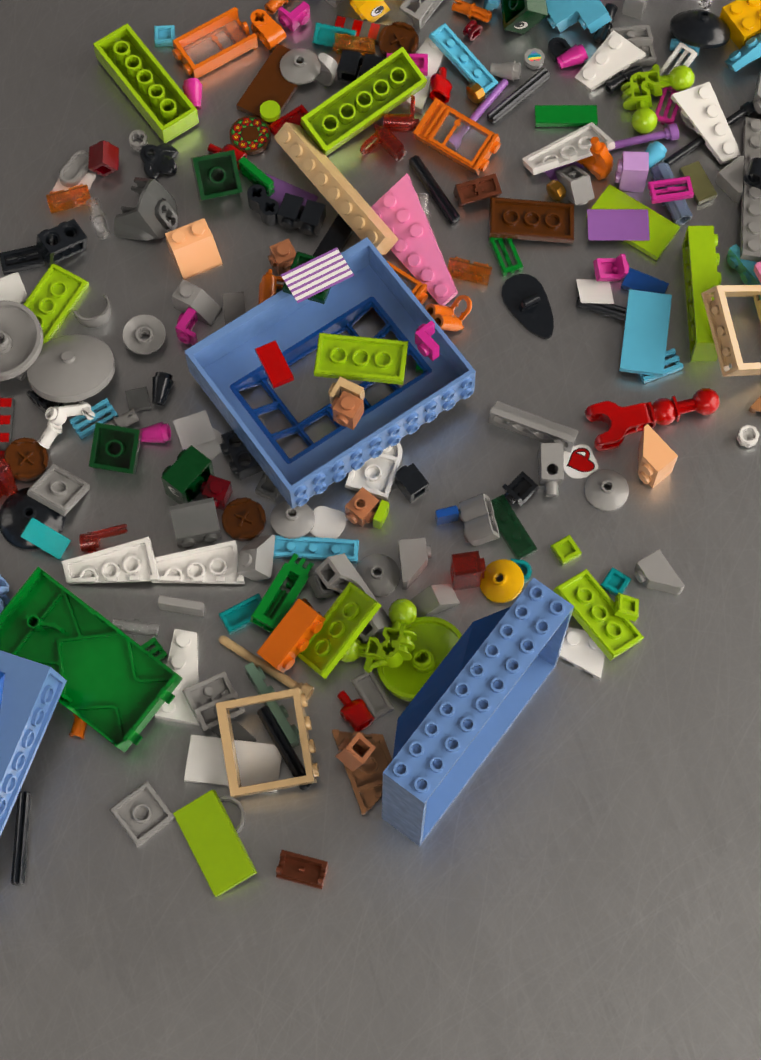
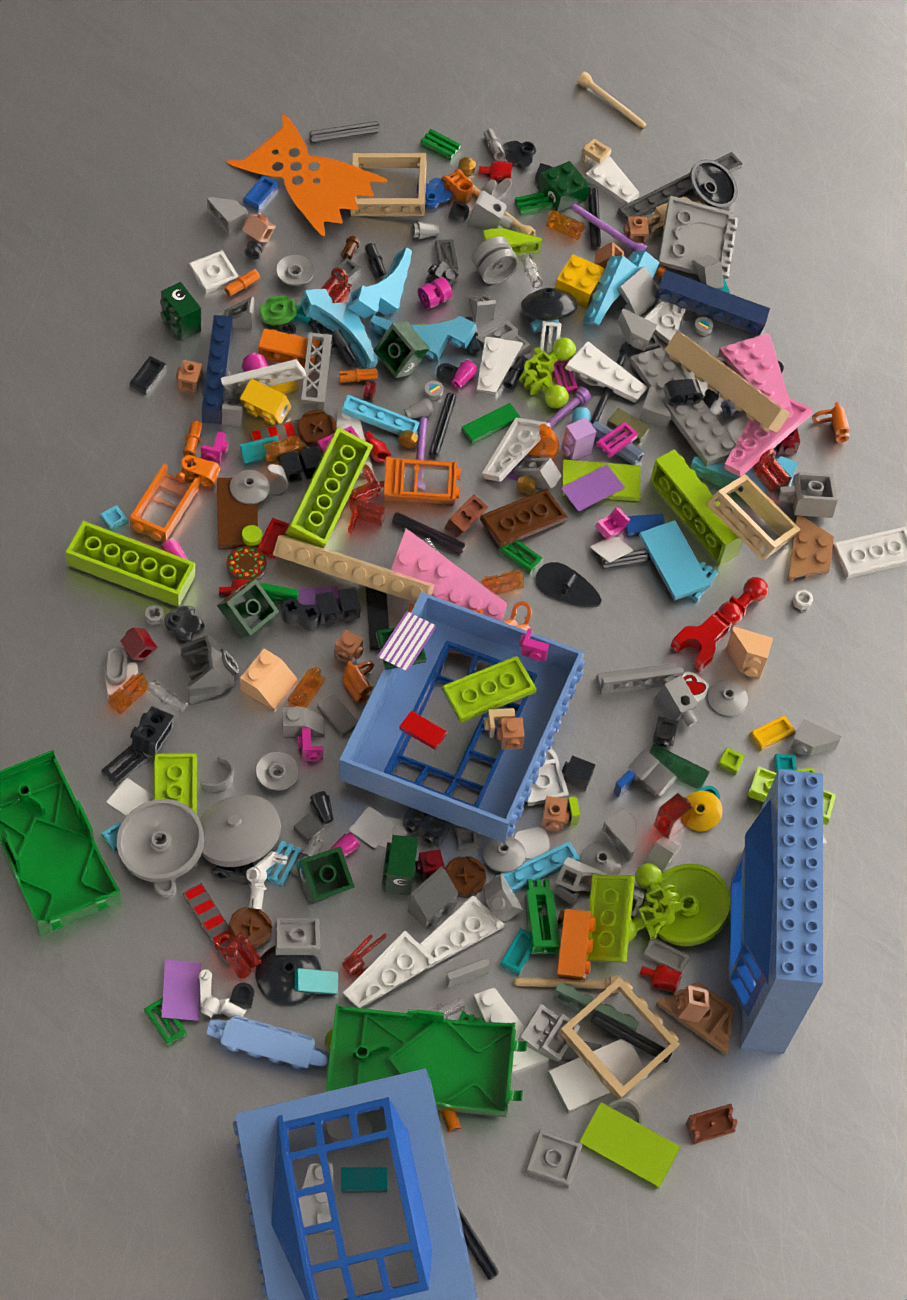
camera: 40 degrees left, 10 degrees down
none -> clear orange hinge [287,667,326,708]
none -> yellow tile [749,715,796,751]

